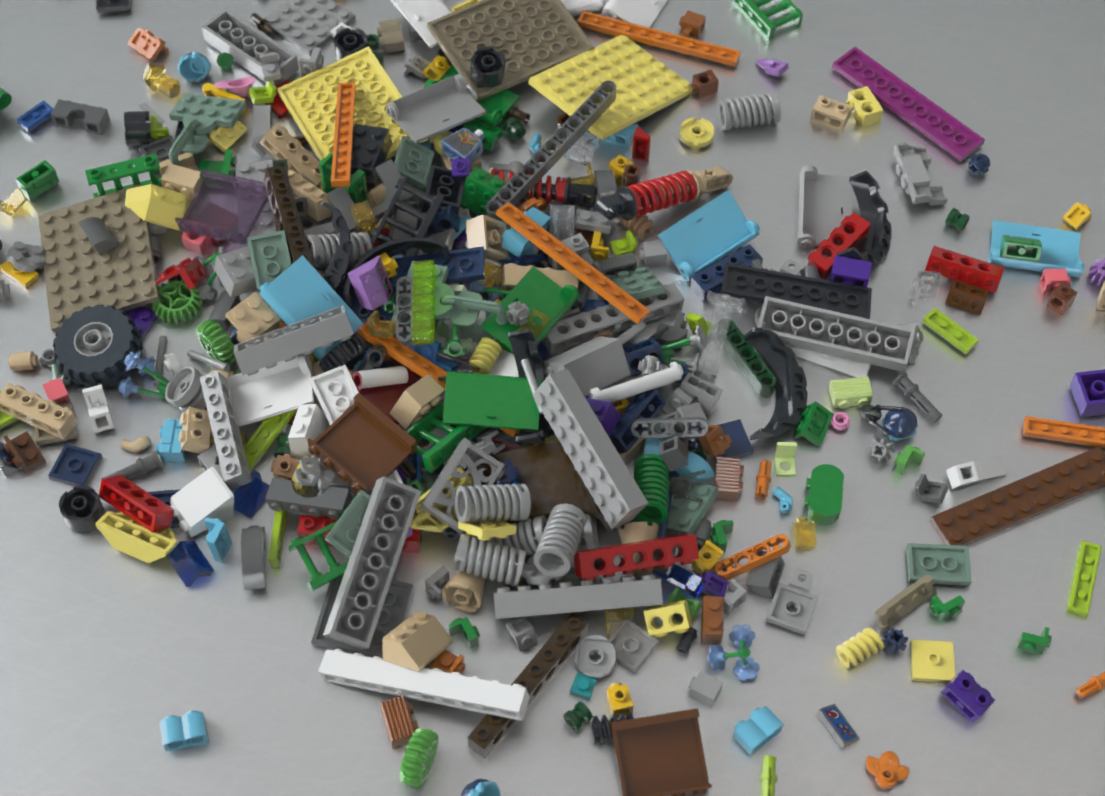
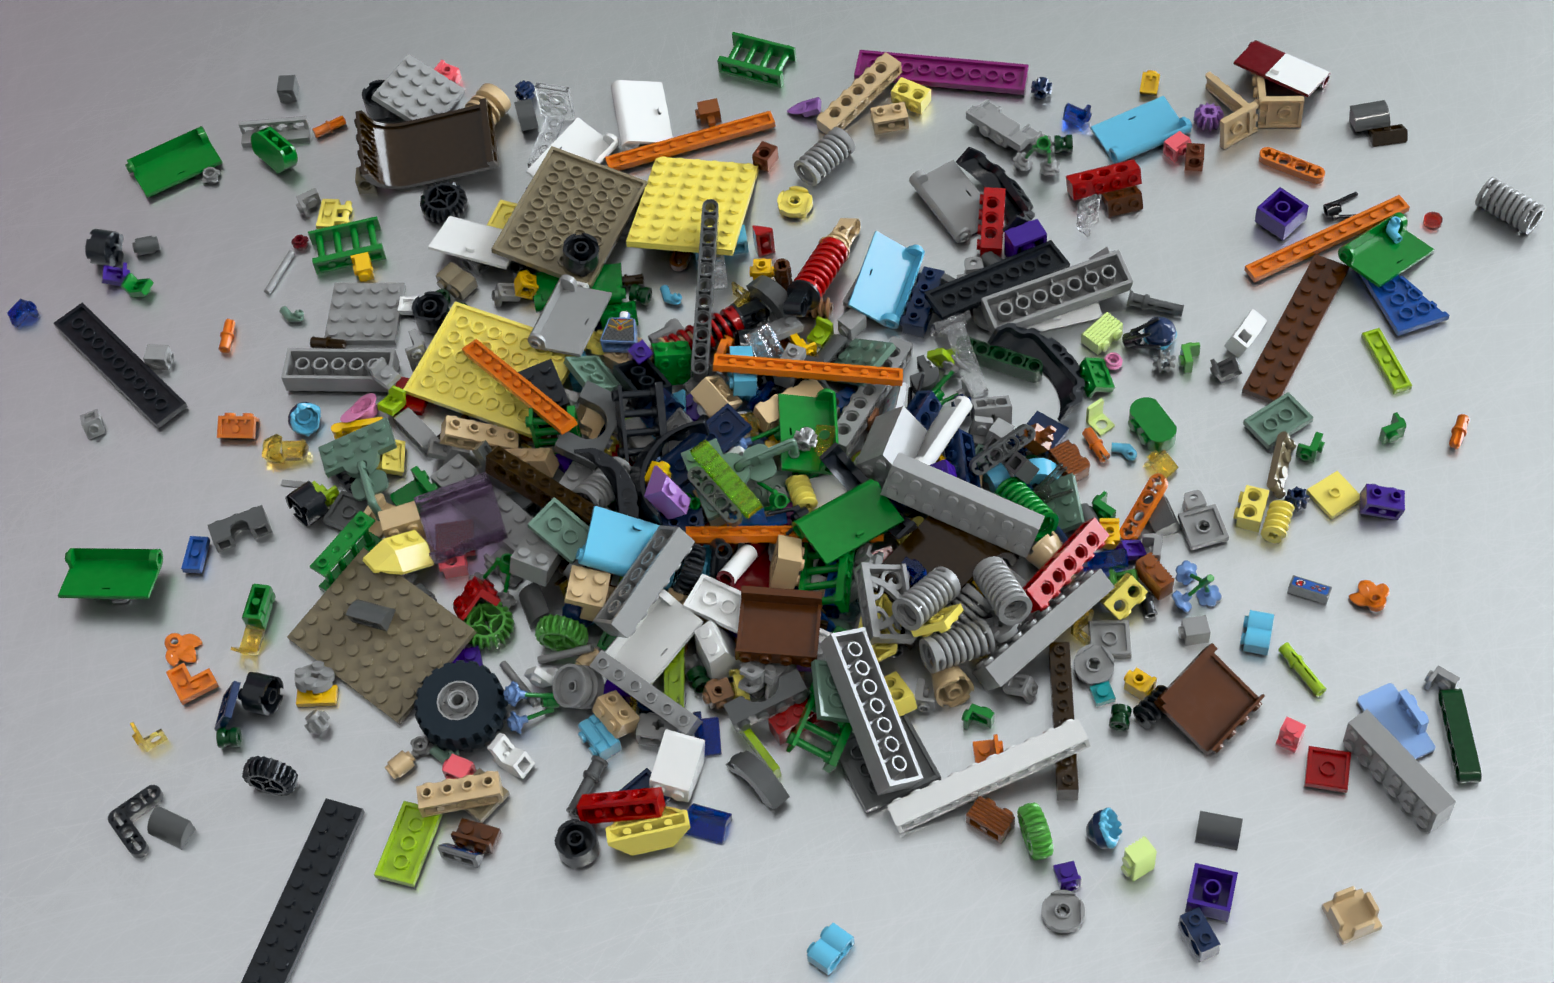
camera: 30 degrees left, 0 degrees up
dark blue tile [48,443,102,486] -> none
tan arm [121,436,151,453] -> none
medium azure bracket [205,518,232,563] -> none
green plate [216,52,234,69] -> none
clear yellow bracket [350,200,375,233] -> none
clear yellow bracket [367,311,396,338] -> none
tan slope [383,611,453,671] -> none
light grey bar [521,359,543,414] -> none
light grey gear [638,356,663,377] -> none
lime plate [922,308,979,355] -> none
green brick [1000,235,1042,262] -> none
none -> tan brick [816,52,902,134]
none -> light yellow brick [884,671,917,717]
none -> light grey plant [1012,134,1060,177]
none -> clear blue bracket [1063,103,1092,128]
none -> light yellow brick [1233,485,1270,533]

